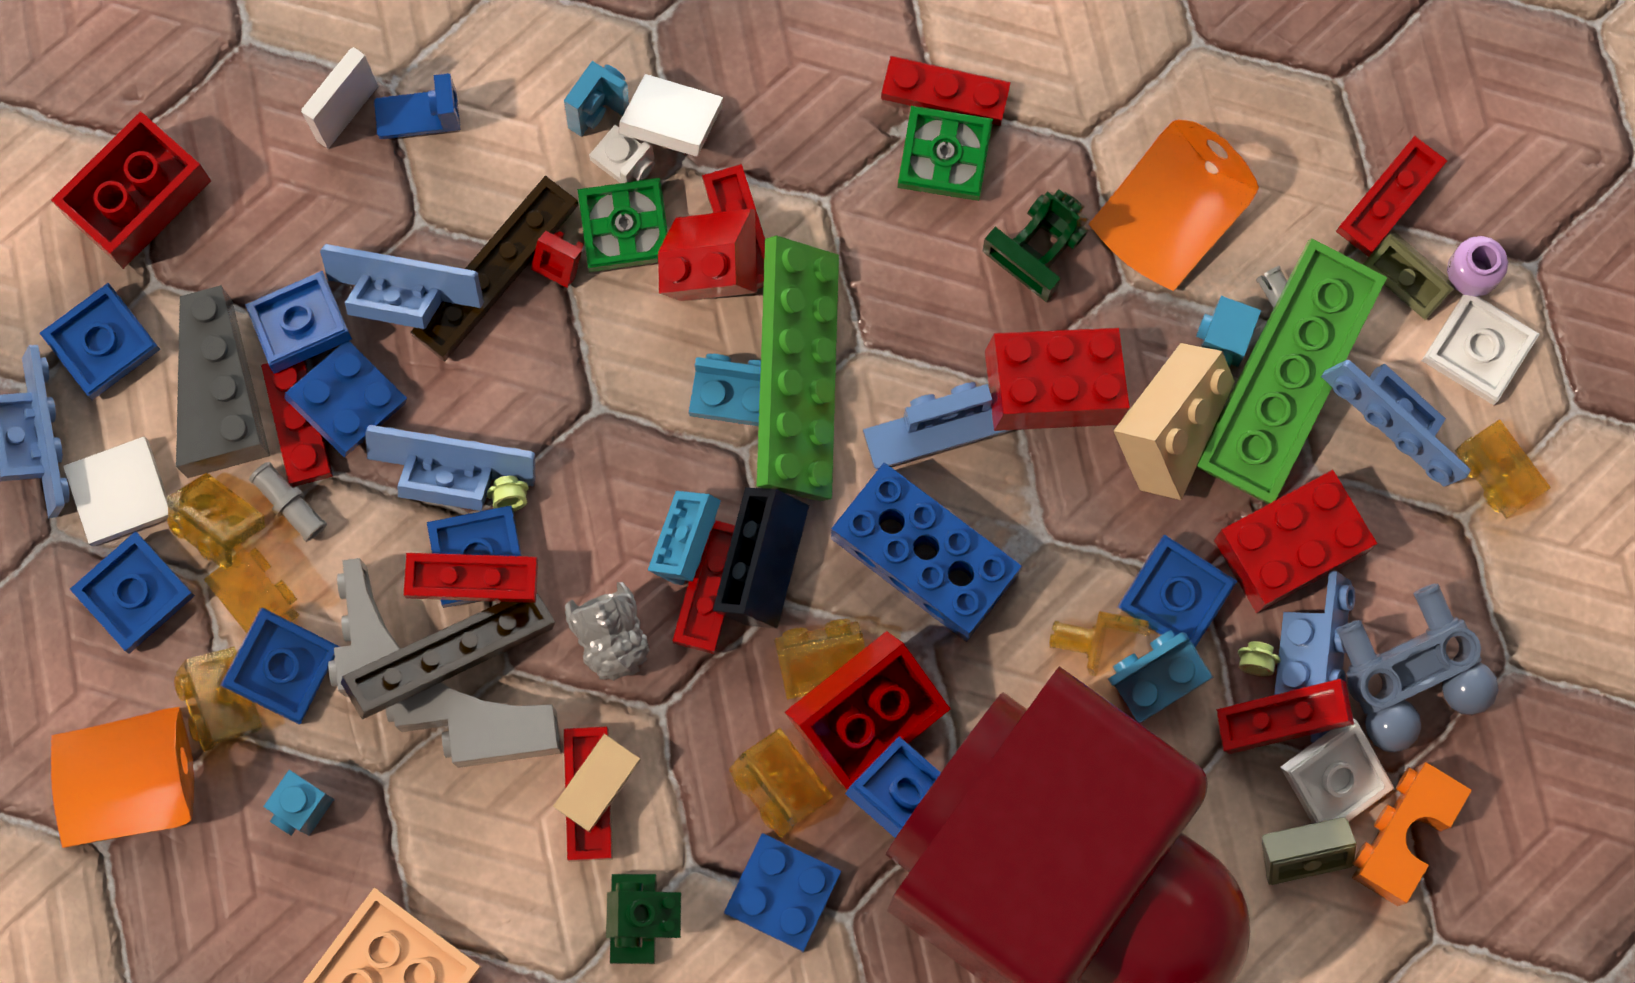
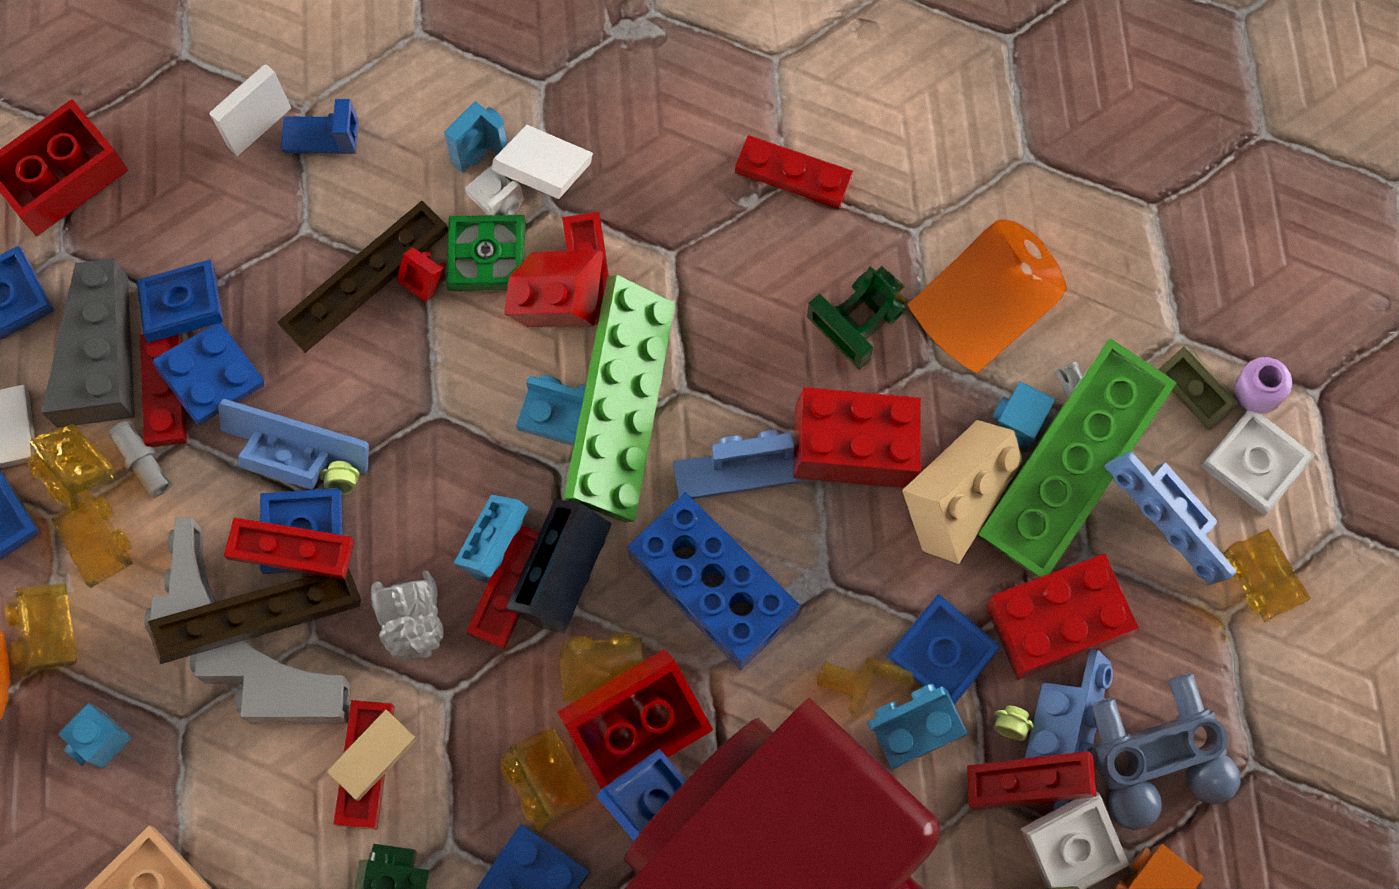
camera: 10 degrees right, 5 degrees down
blue plate [220,608,340,725] -> none
medium blue bracket [320,244,484,329] -> none
green piece [897,106,993,201] -> none
red plate [1336,135,1448,257] -> none

